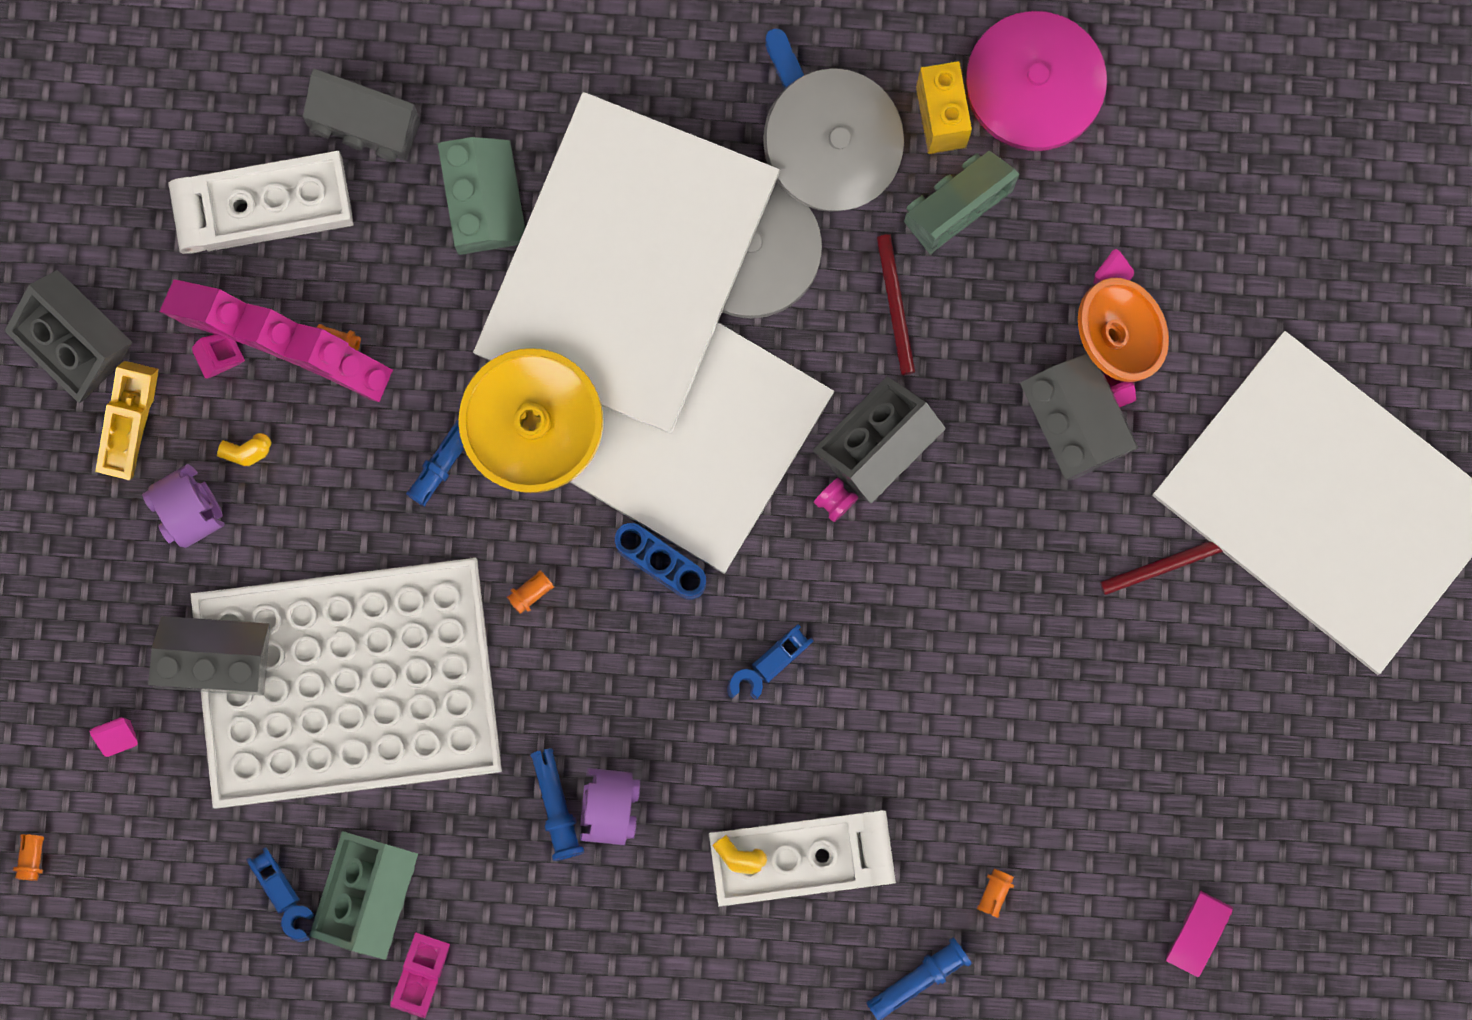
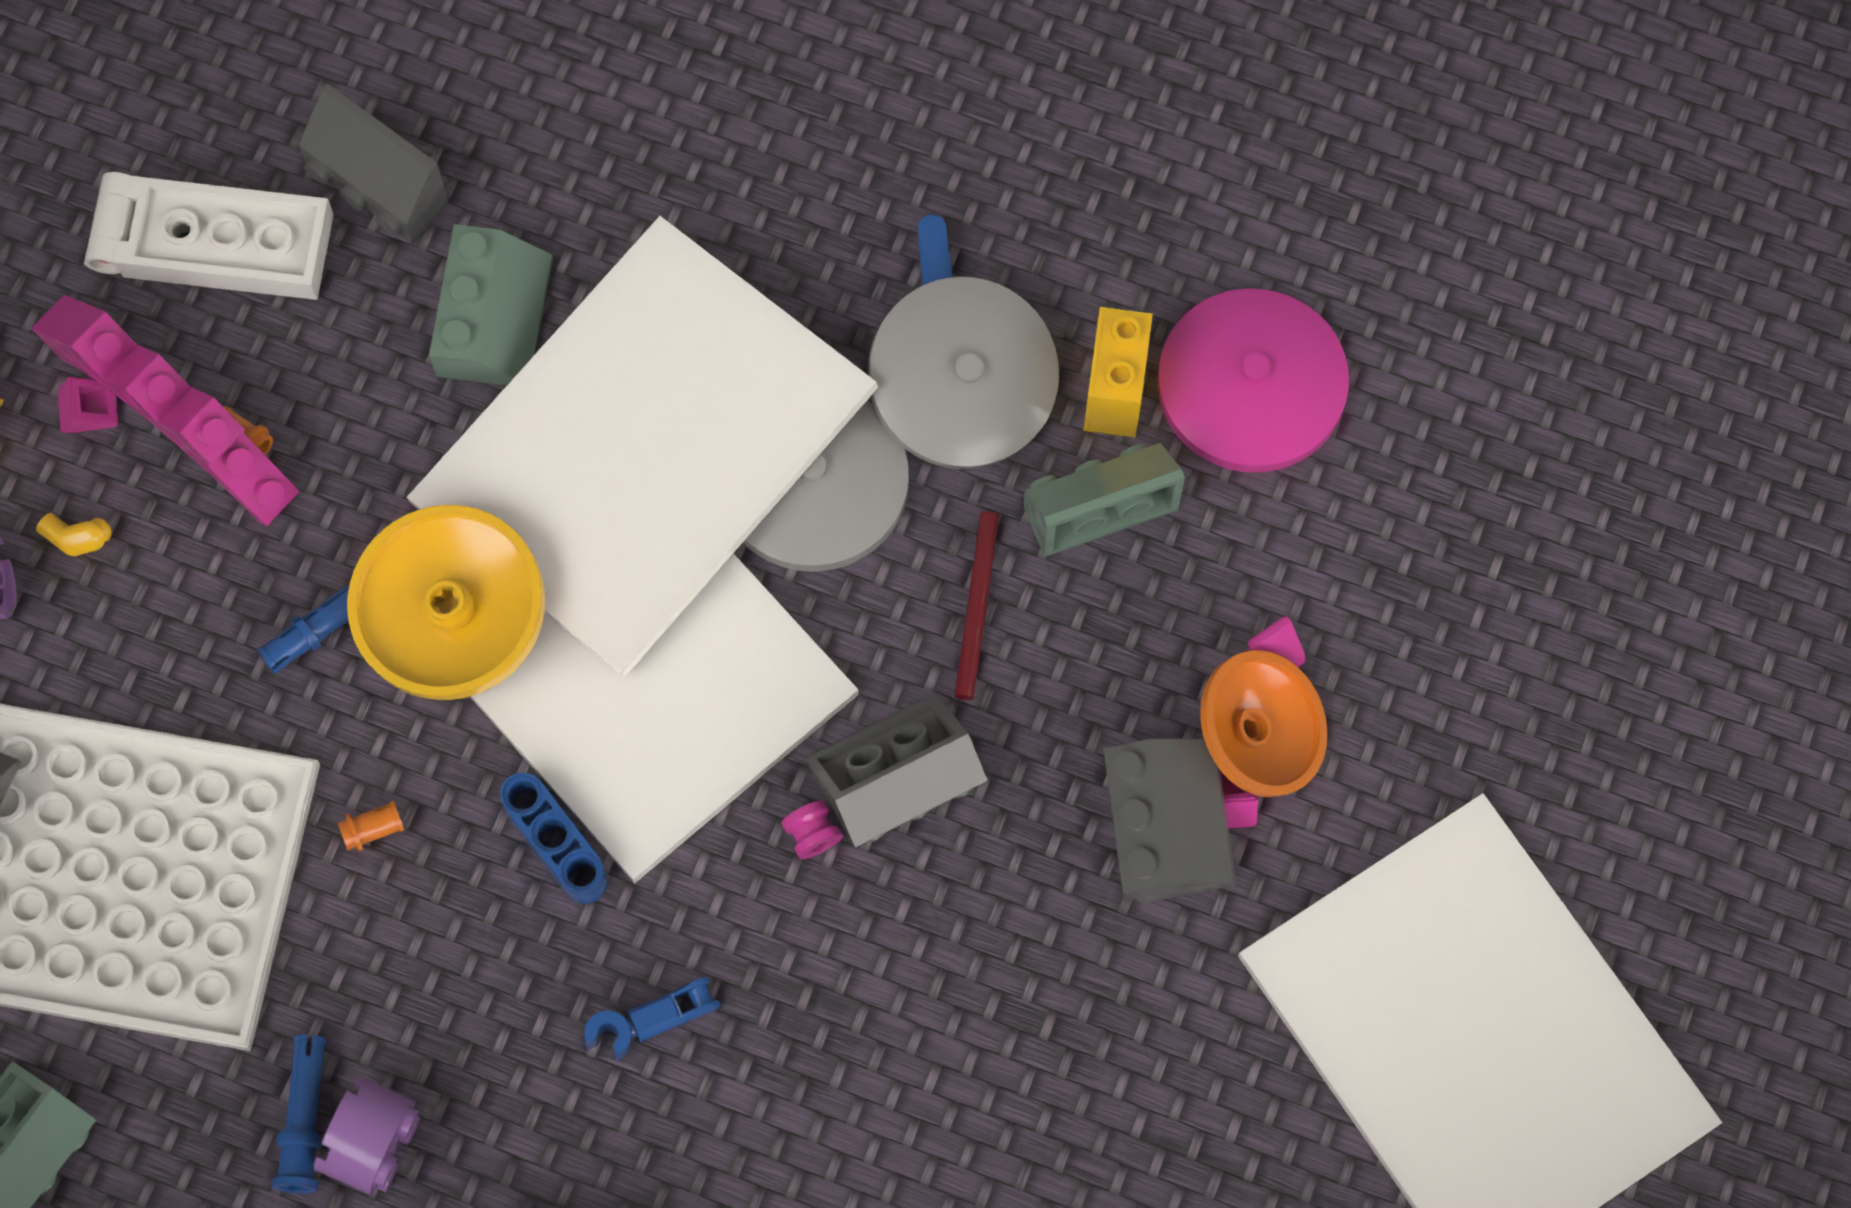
camera: 20 degrees right, 10 degrees down
dark red bar [1100,541,1223,595] -> none

